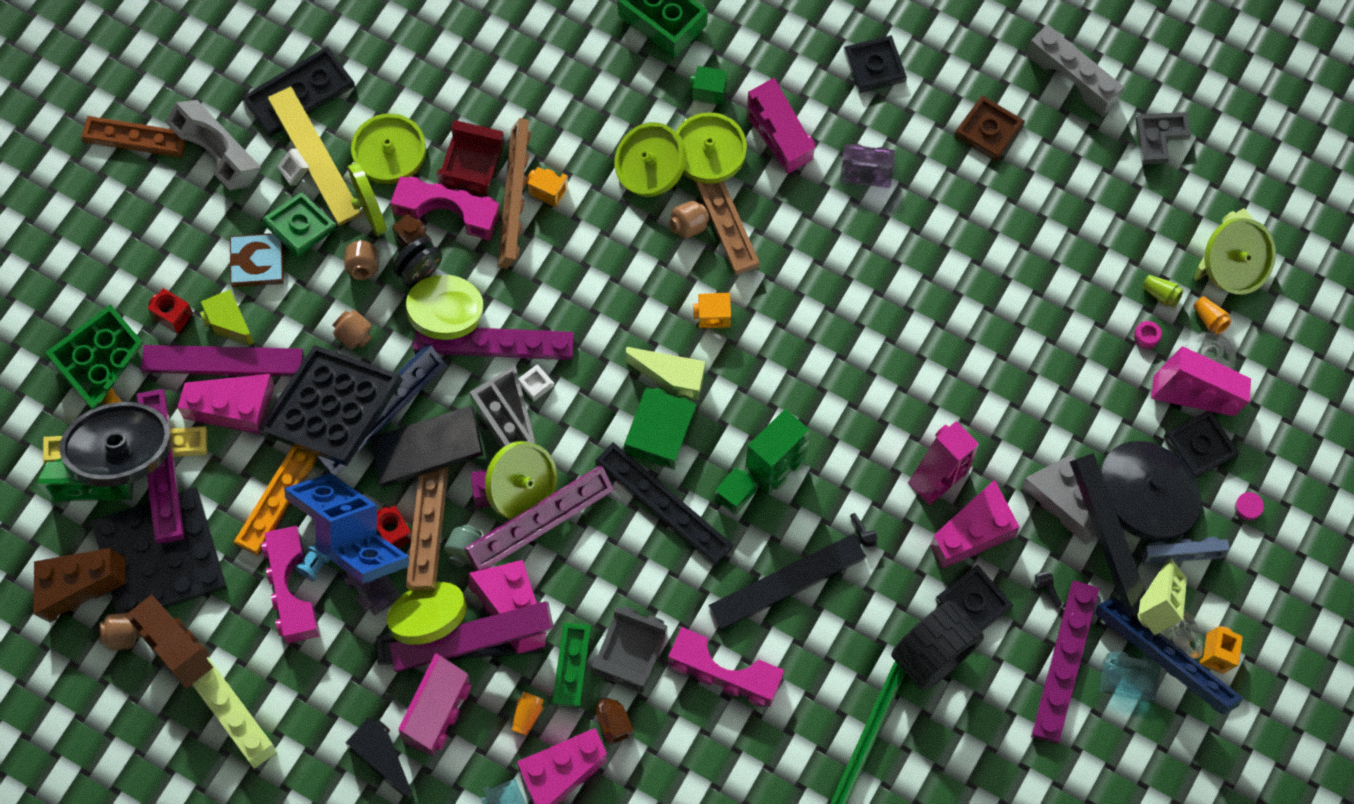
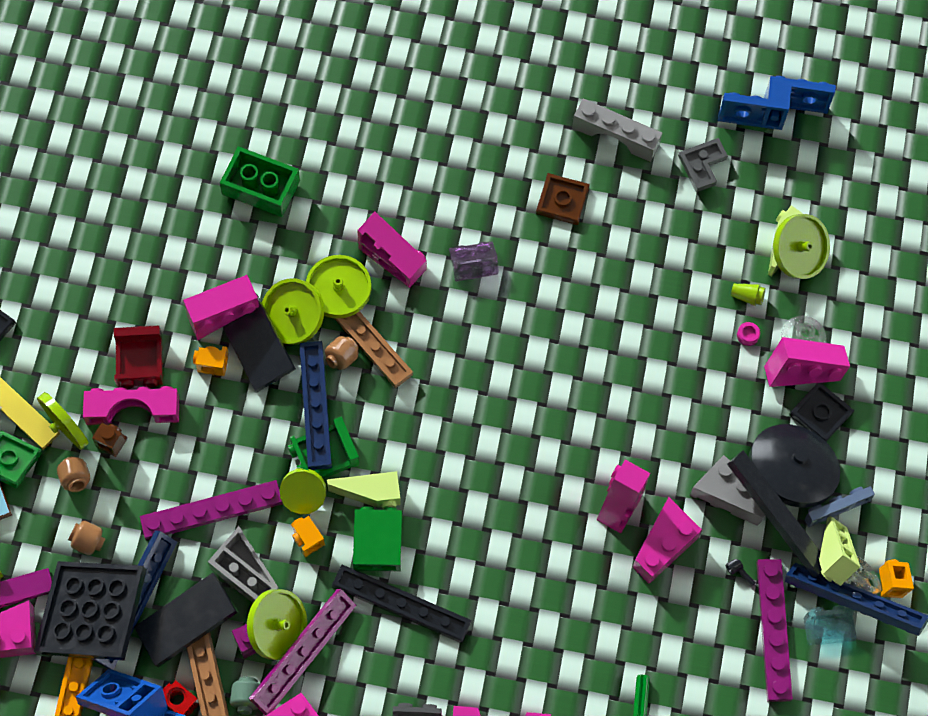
camera: 20 degrees left, 0 degrees up
lime piece [351,114,426,184] -> none
black head [392,237,442,287] -> none
lime piece [406,275,483,340] -> none
medium nougat plate [497,118,531,269] -> none
white tile [519,364,554,402] -> none
green brick [689,66,728,105] -> none
light orange brick [693,293,731,328] -> none
black tile [708,534,866,631] -> none
green brick [715,467,757,516] -> none
green brick [745,408,810,494] -> none
black tile [843,35,907,94] -> none
black hand [850,513,878,547] -> none
black tyre [891,601,984,691] -> none
black tile [935,564,1014,632] -> none
light orange cone [1193,296,1232,335] -> none
dark pink tile [1235,492,1264,521] -> none
none -> dark pink wedge [183,275,259,340]
none -> black tile [223,293,296,392]
none -> lime tile [279,468,326,514]
none -> green panel [288,416,359,478]
none -> light orange brick [291,516,325,557]
none -> dark blue plate [299,341,332,470]
none -> blue bracket [718,76,836,130]

